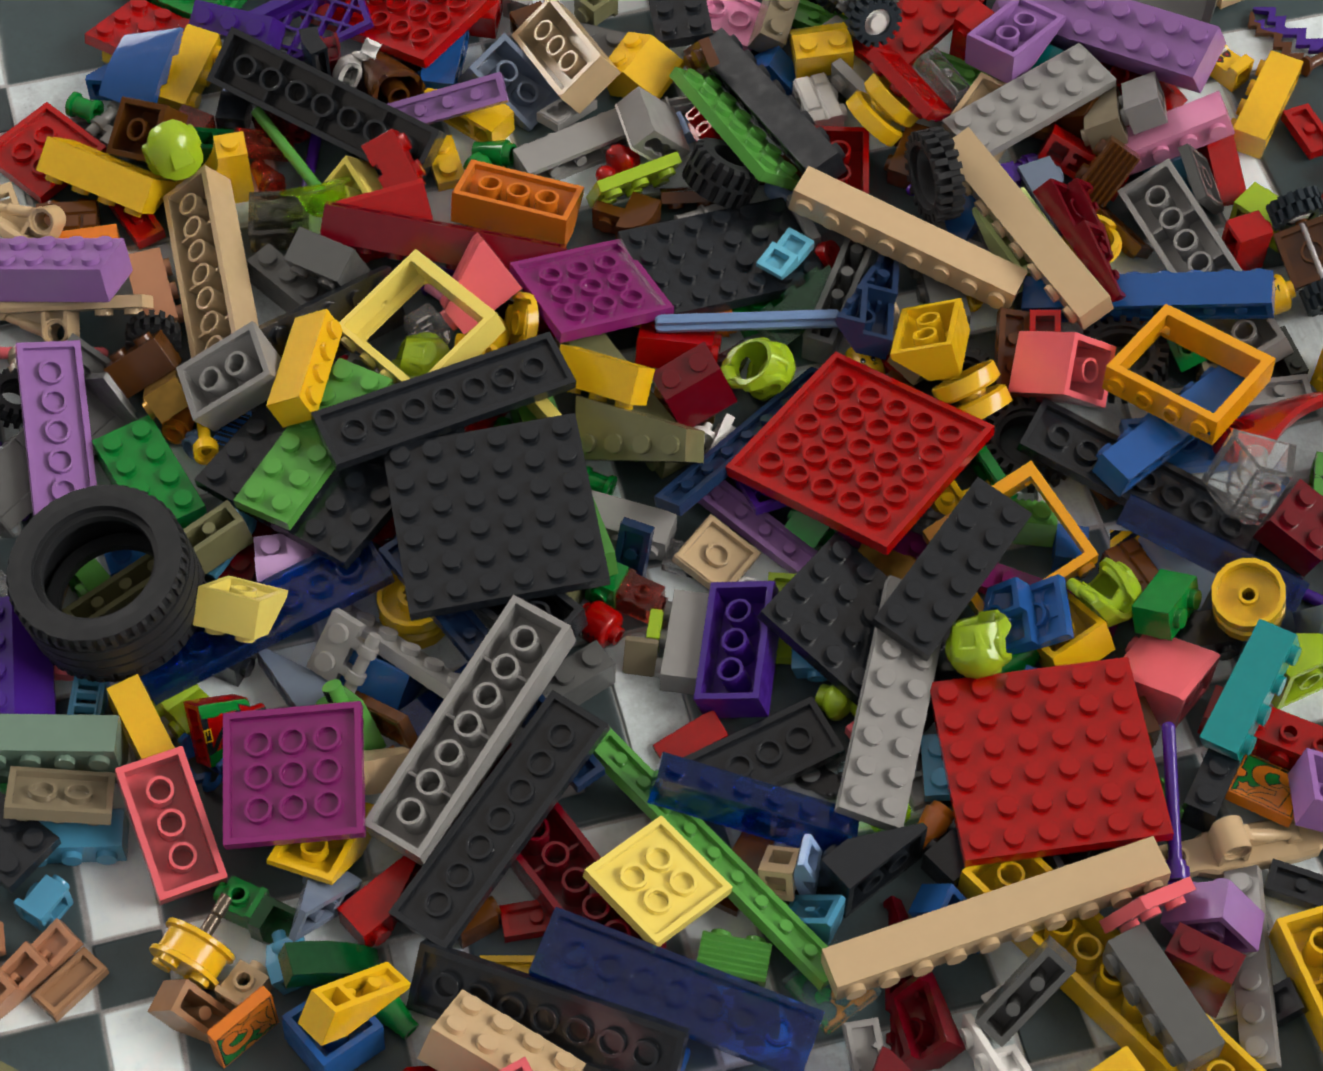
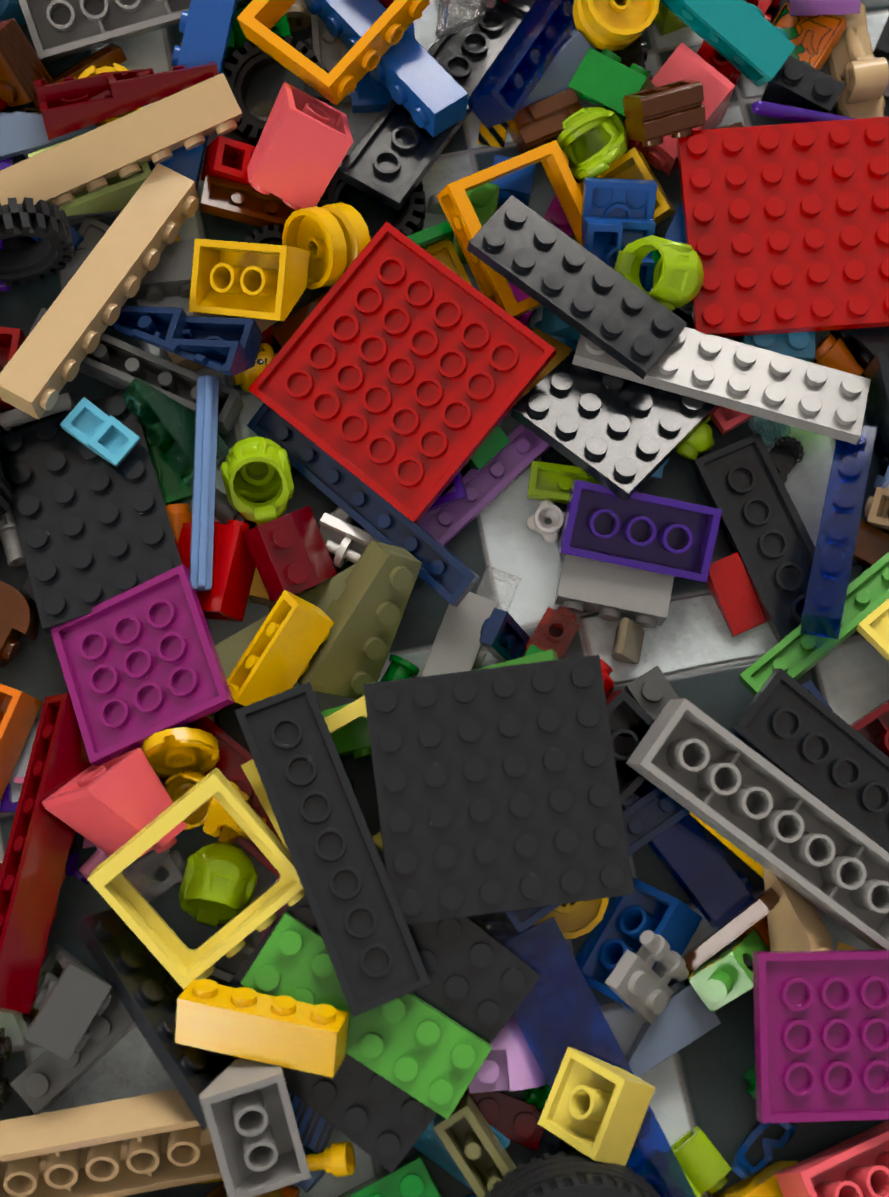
camera: 90 degrees left, 20 degrees up
torso [183,694,266,768] -> none
light grey plate [316,597,461,699] -> none
lime tile [646,608,664,653] -> none
tan tile [672,514,761,590] -> none
red tile [815,240,840,272] -> none
none -> reddish brown brick [622,80,706,147]

